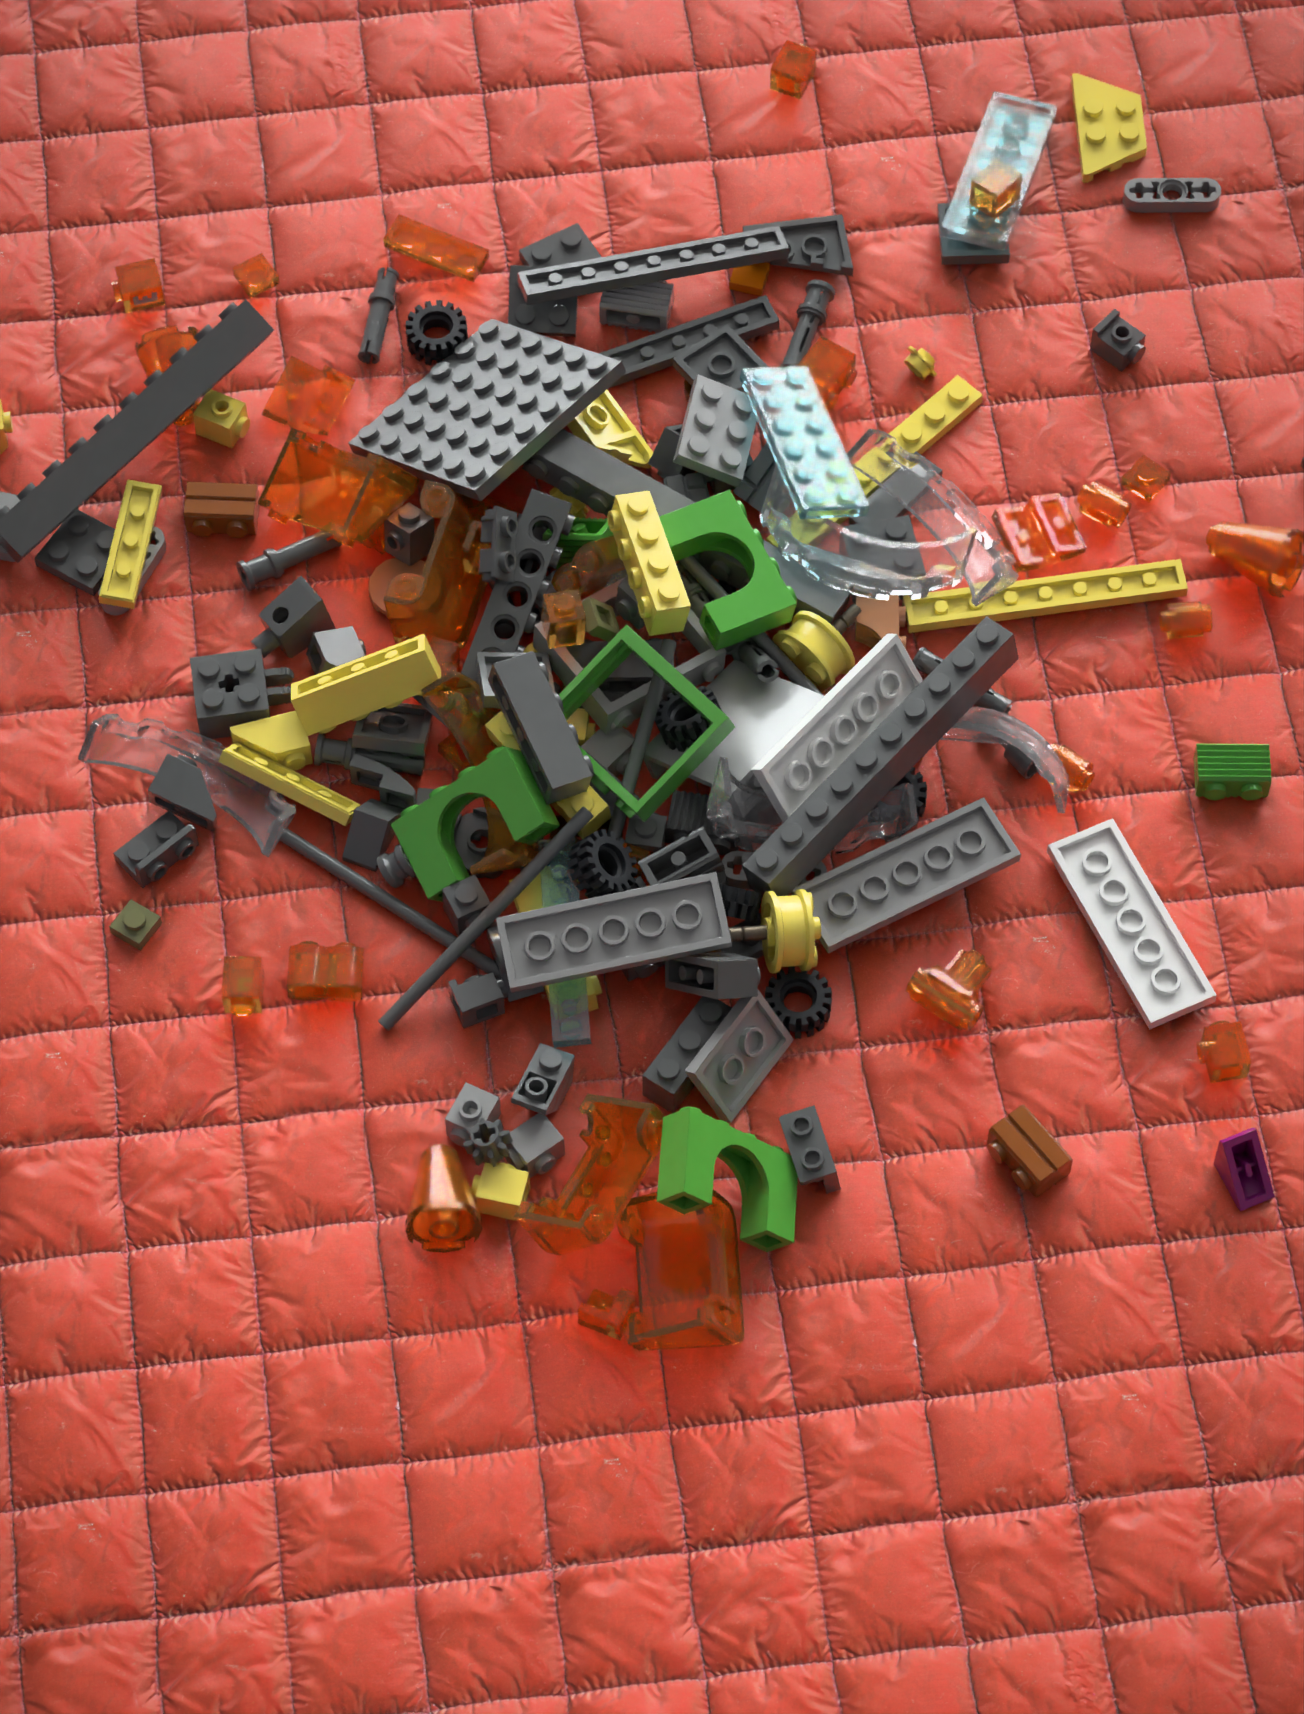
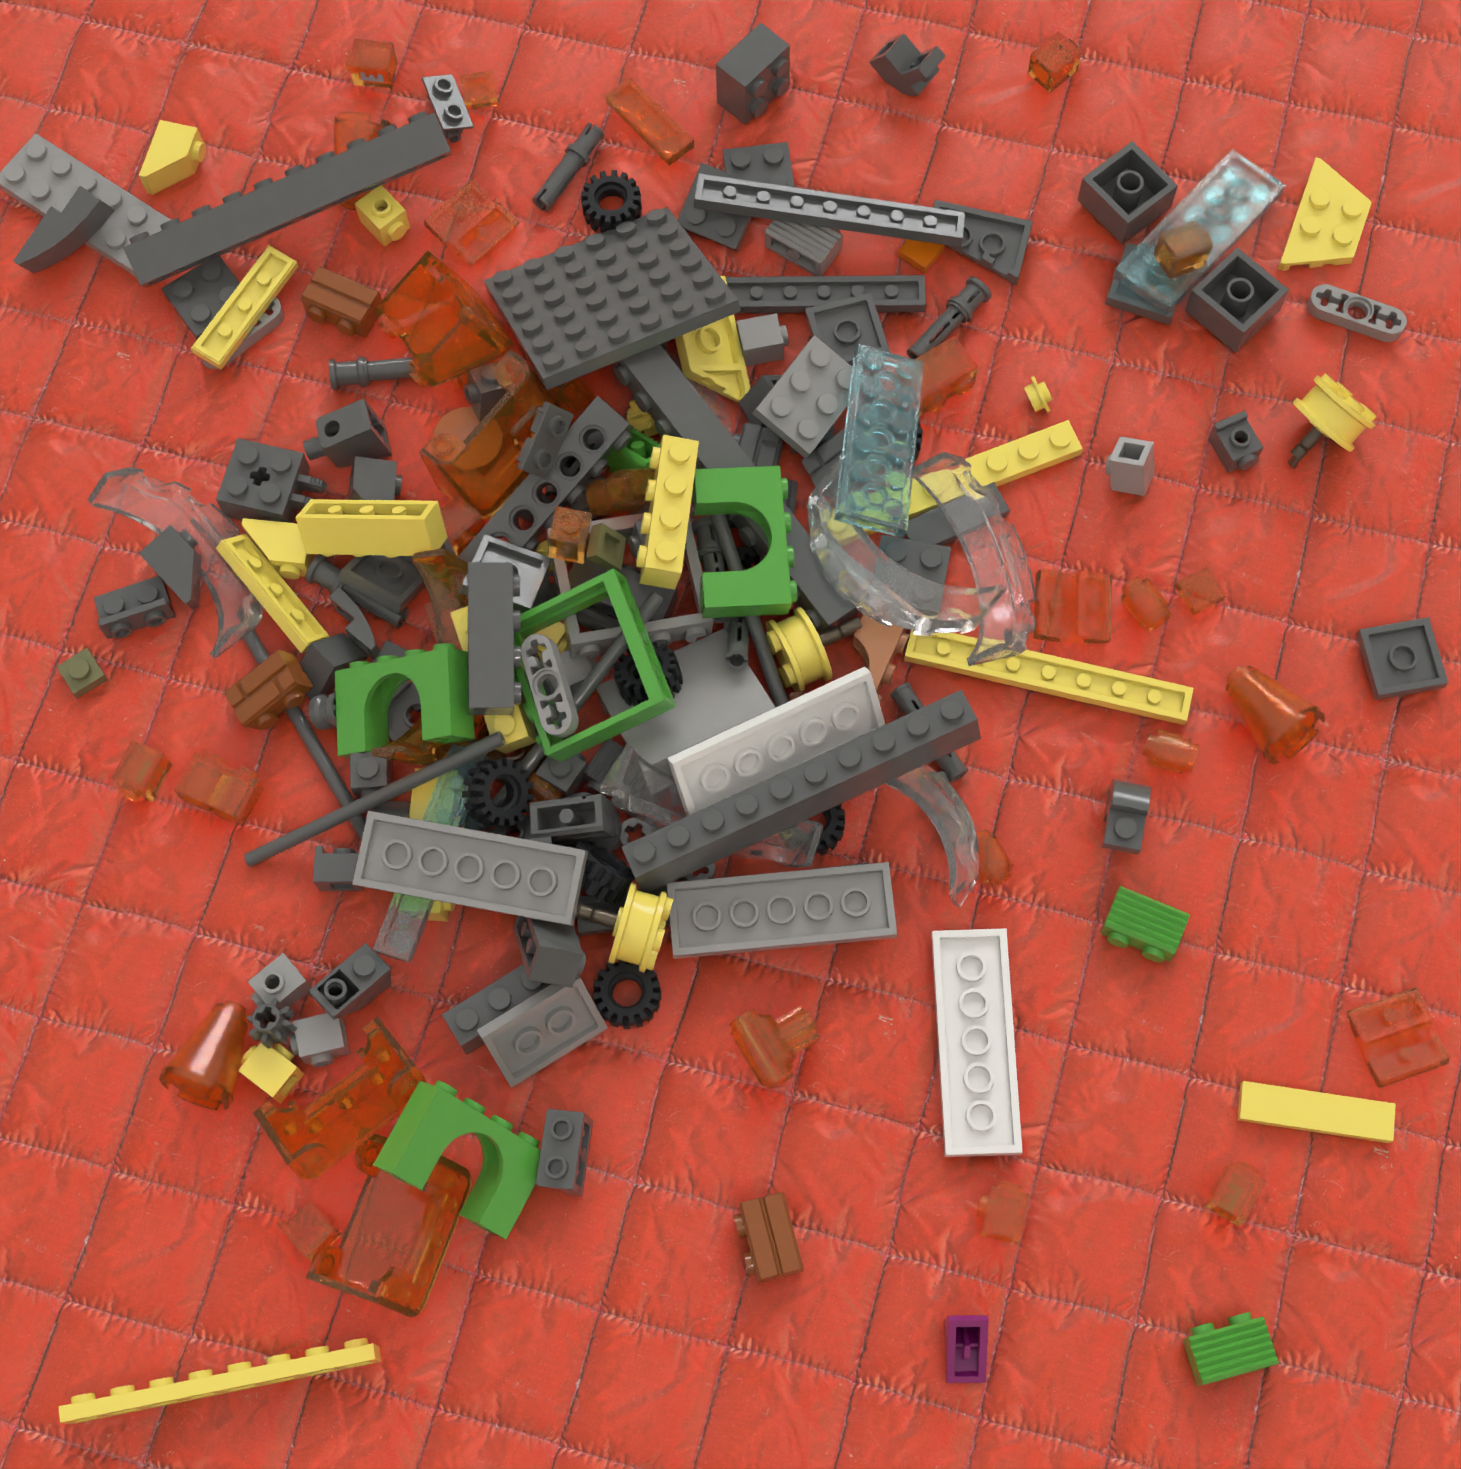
camera: 25 degrees right, 10 degrees up
none -> light yellow plate [58,1338,381,1424]
none -> dark orange brick [224,650,313,730]
none -> hinge [422,74,474,143]
none -> light grey beam [521,634,579,738]
none -> brick [716,23,790,125]
none -> light grey brick [737,313,789,366]
none -> dark grey brick [869,34,945,96]
none -> dark grey brick [1078,141,1178,245]
none -> dark grey brick [1102,779,1151,854]
none -> light grey brick [1106,436,1155,496]
none -> dark grey brick [1185,248,1289,353]
none -> light yellow wheel [1288,374,1377,468]

